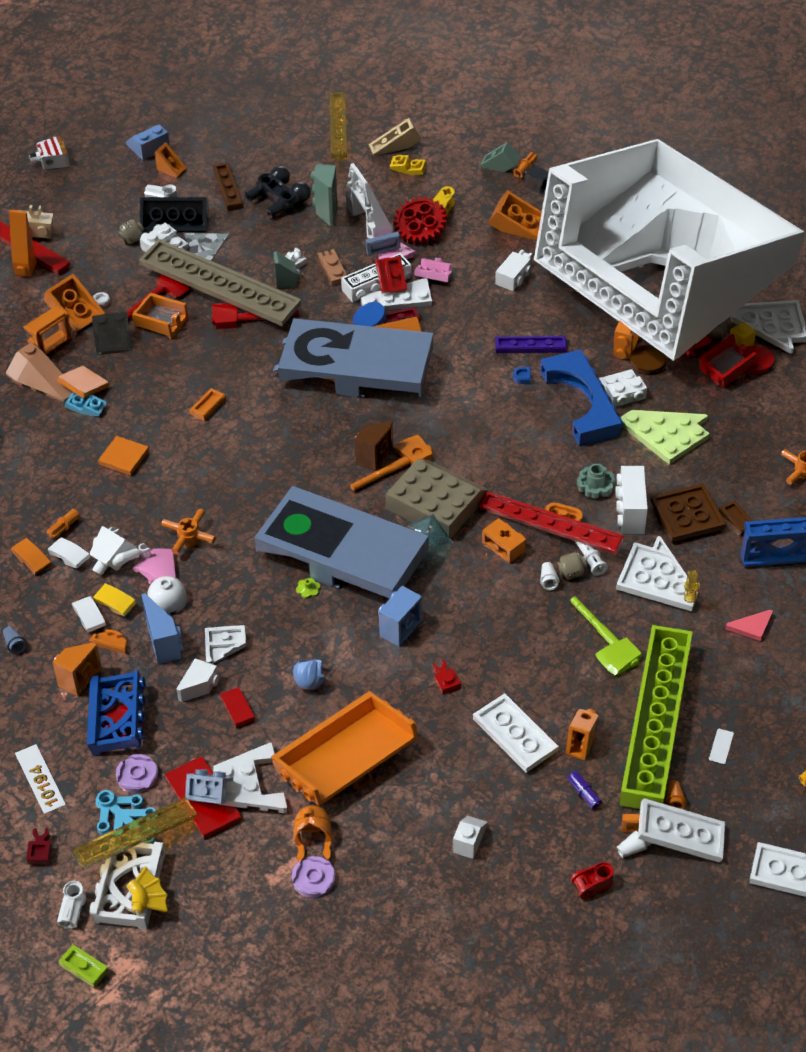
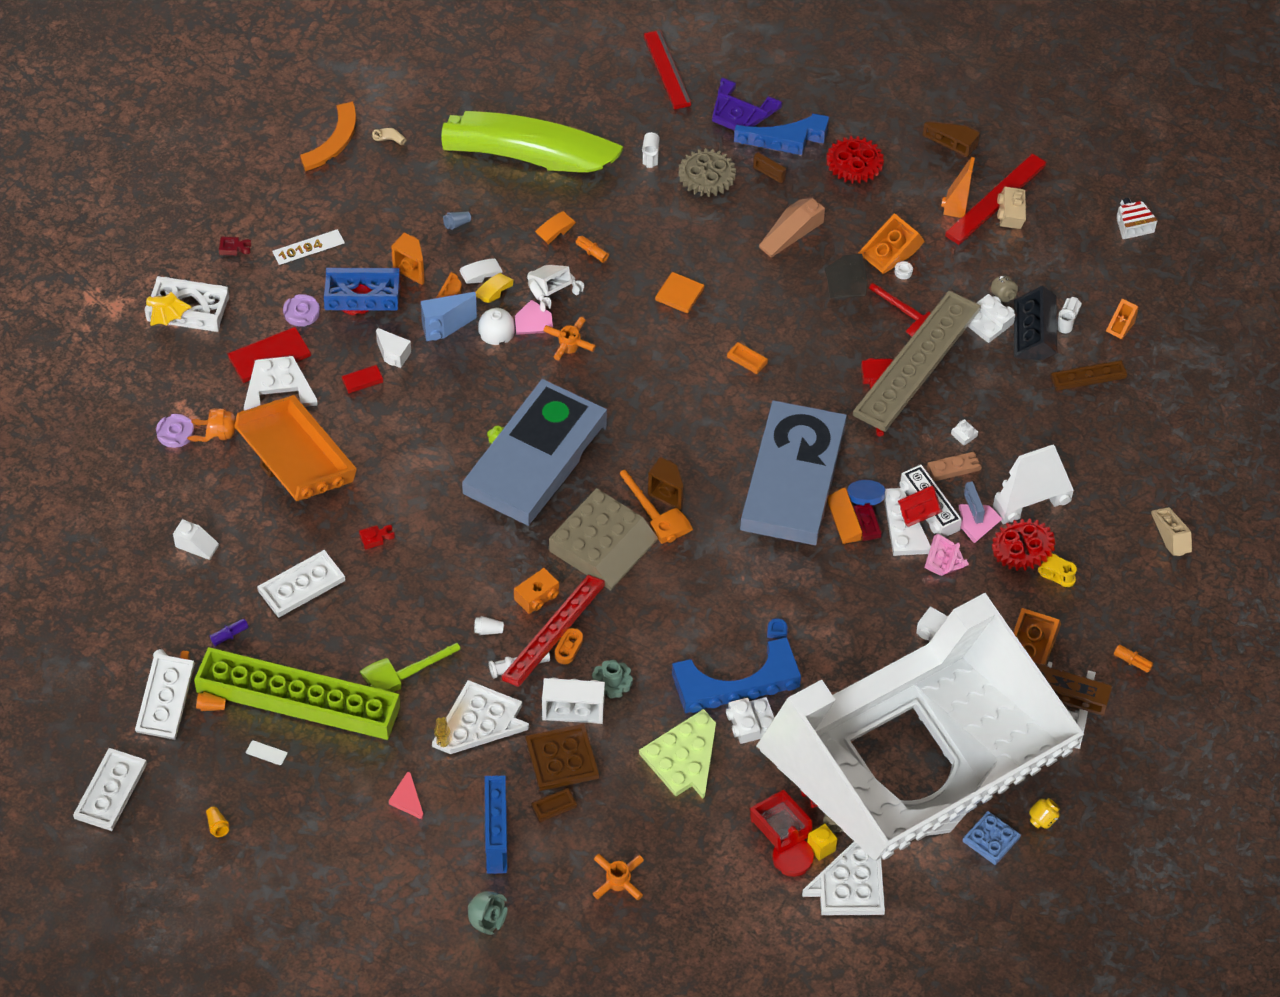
camera: 90 degrees right, 5 degrees up
orange window [24,305,73,355] -> none
white slope [48,538,90,568] -> none
orange tile [57,366,109,398] -> none
white piece [57,881,86,929] -> none
lime plate [58,945,109,988] -> none
medium azure slope [64,391,107,416] -> none
clear yellow plate [72,797,197,870] -> none
medium azure plant [95,790,157,844] -> none
medium blue slope [125,124,170,160] -> none
orange window [132,293,189,339] -> none
sticker [184,233,229,261] -> none
sand blue bracket [185,769,234,804] -> none
white wing [205,625,246,664] -> none
black piece [245,166,311,218] -> none
sand green slope [274,252,300,289] -> none
medium blue hair [293,660,326,690] -> none
sand green slope [311,164,338,226] -> none
clear yellow plate [329,92,347,158] -> none
medium blue brick [378,586,422,647] -> none
yellow slope [390,155,427,175] -> none
clear light blue slope [408,514,453,547] -> none
sand green slope [480,142,520,172] -> none
dark purple tile [495,336,567,353] -> none
black brick [524,165,549,194] -> none
dark tan head [557,552,587,580] -> none
orange torso [565,709,599,761] -> none
red piece [570,862,614,899] -> none

